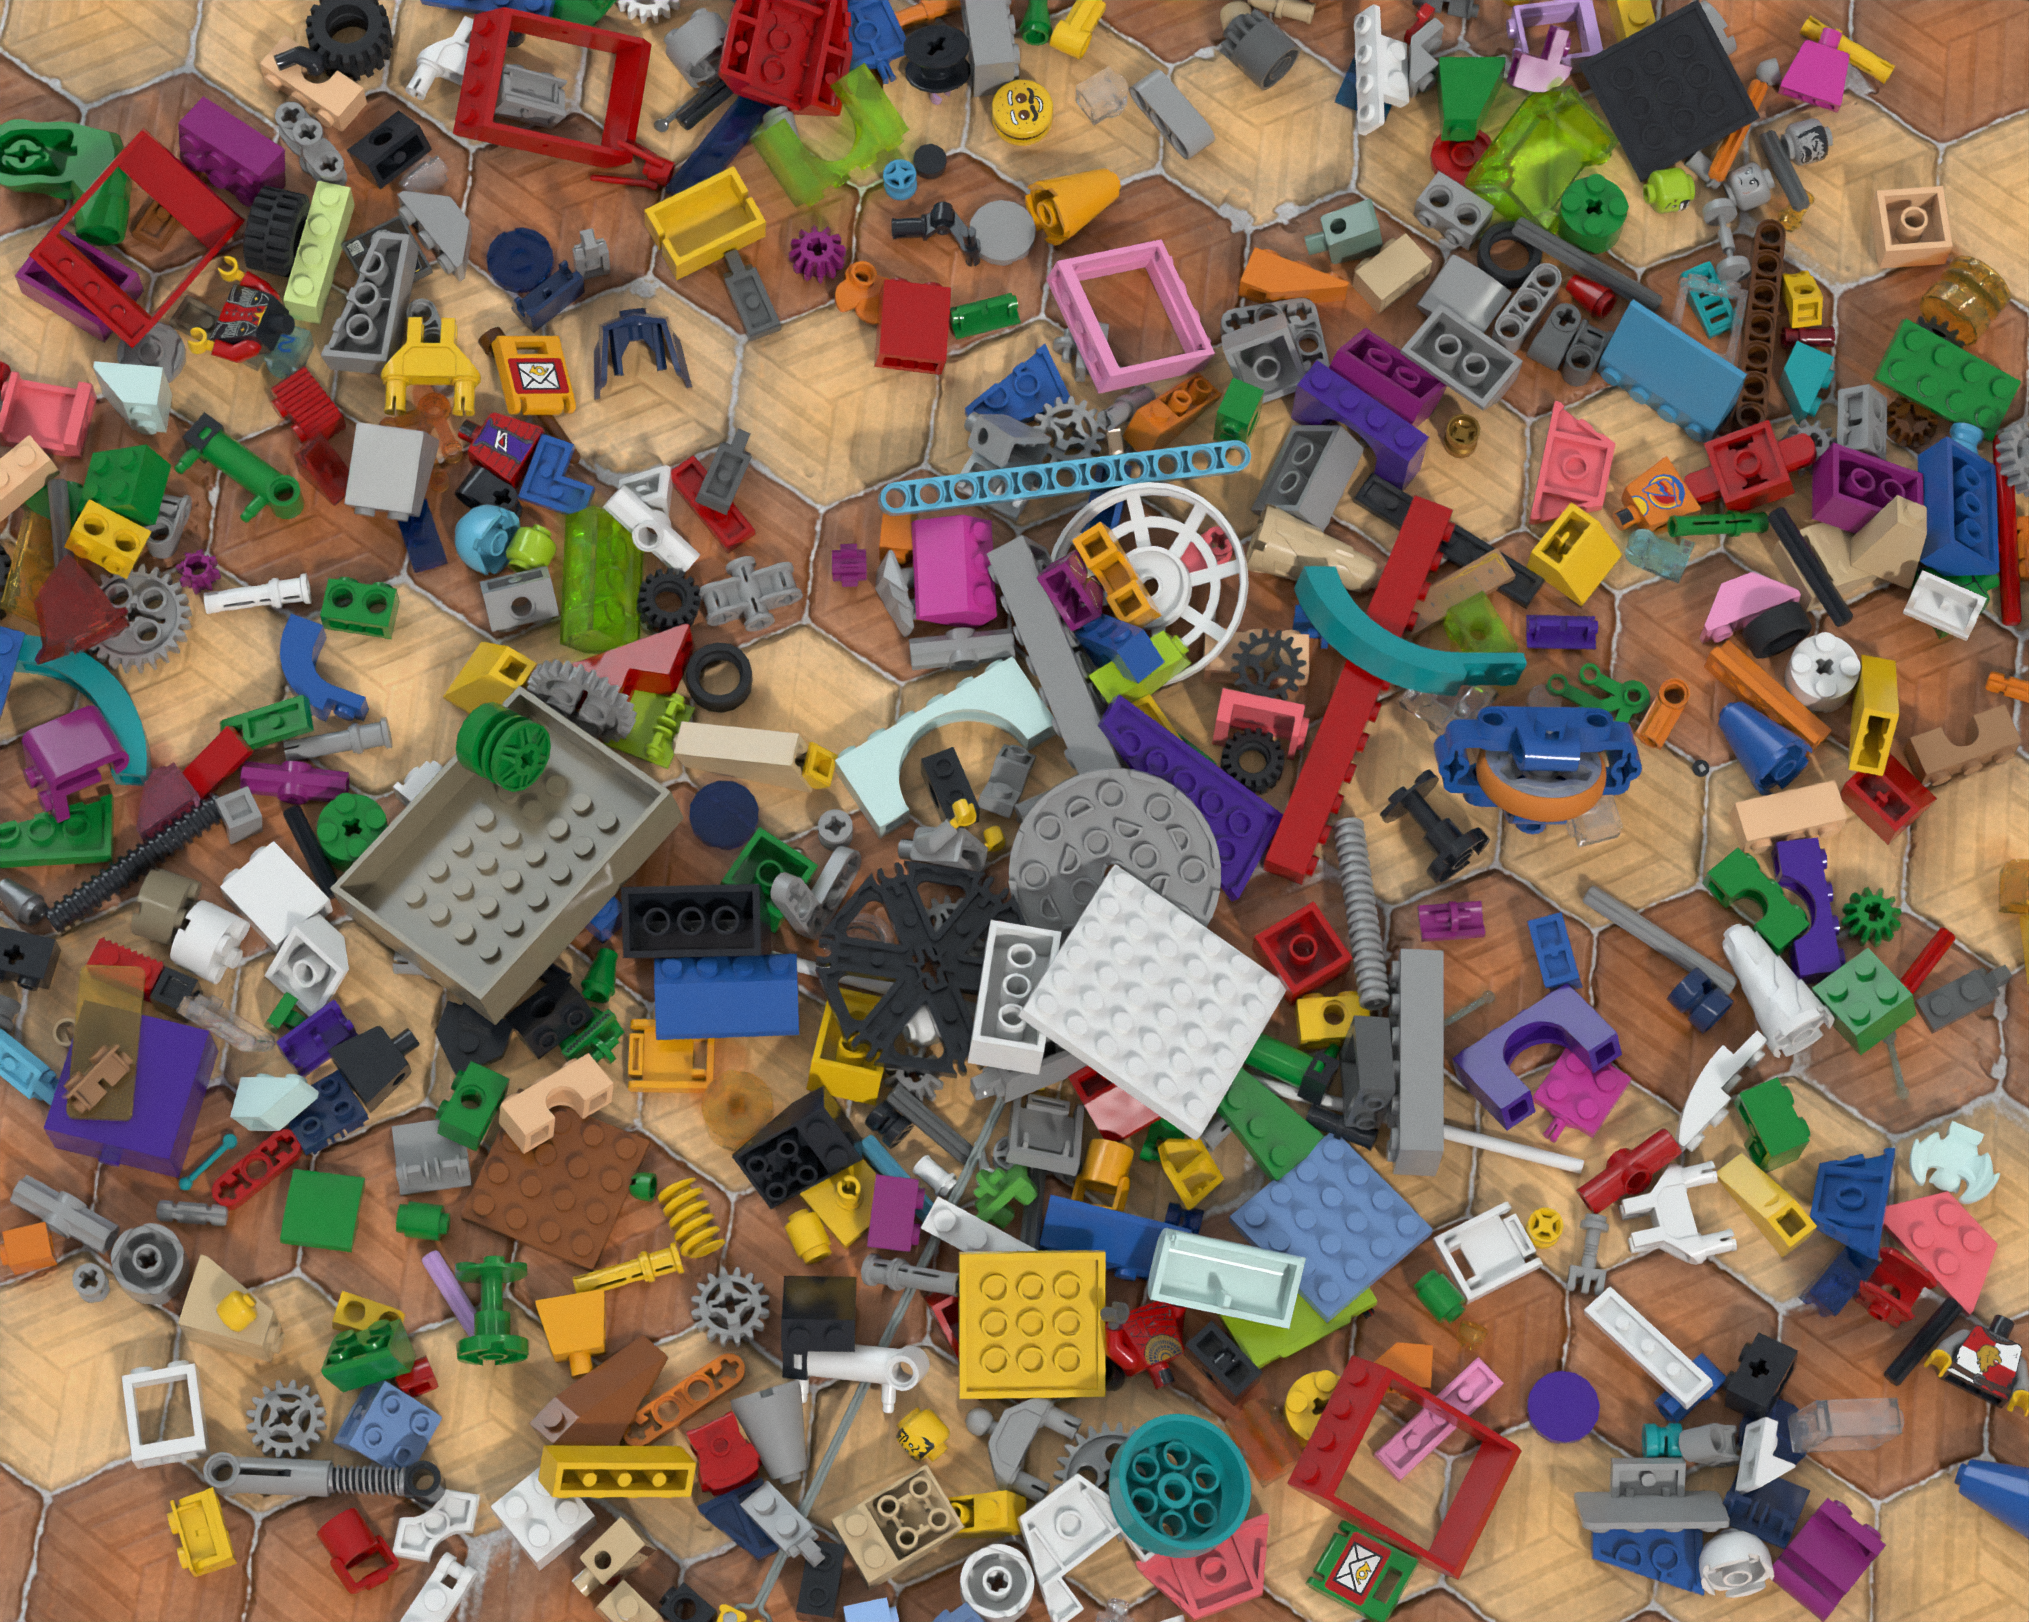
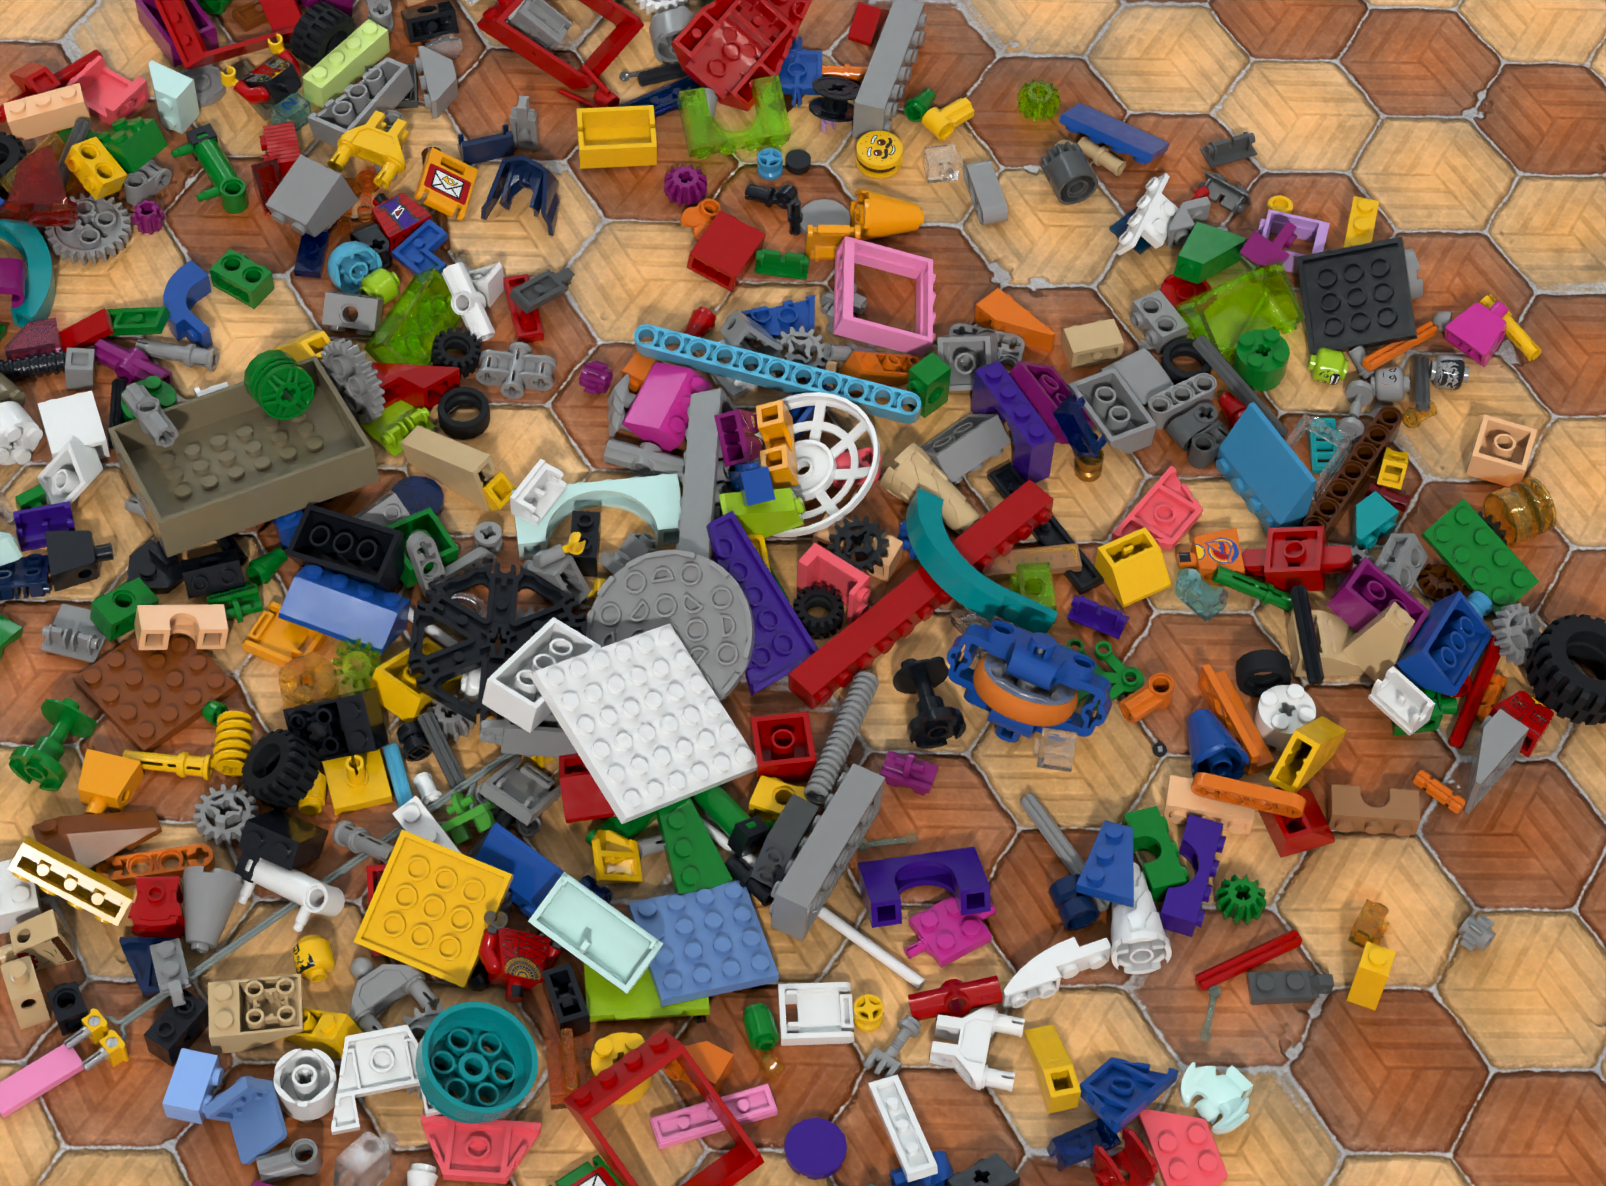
camera: 25 degrees right, 15 degrees down
white pin [204,573,312,614] -> none
green brick [396,1201,451,1241] -> none
lavender axle [422,1250,477,1337] -> none
clear blue tile [486,227,554,293] -> none
dark grey hinge [723,249,781,342] -> none
magenta brick [867,1174,925,1252] -> none
light orange piece [1071,1139,1134,1212] -> none
sand green torso [1304,199,1383,264] -> none
blue hinge [1527,912,1582,992] -> none
bright pink slope [1699,572,1801,644] -> none
green brick [1734,1077,1810,1173] -> none
brick [1812,948,1916,1056] -> none
none -> light grey piece [122,383,179,448]
none -> black tyre [241,729,320,810]
none -> clear neon green gear [332,638,382,688]
none -> light grey brick [352,490,411,526]
none -> white hinge [510,459,567,526]
none -> red cone [683,306,717,338]
none -> light orange container [805,224,861,262]
none -> clear blue hinge [1053,395,1107,457]
none -> blue wing [1076,820,1134,908]
none -> orange beam [1190,772,1306,818]

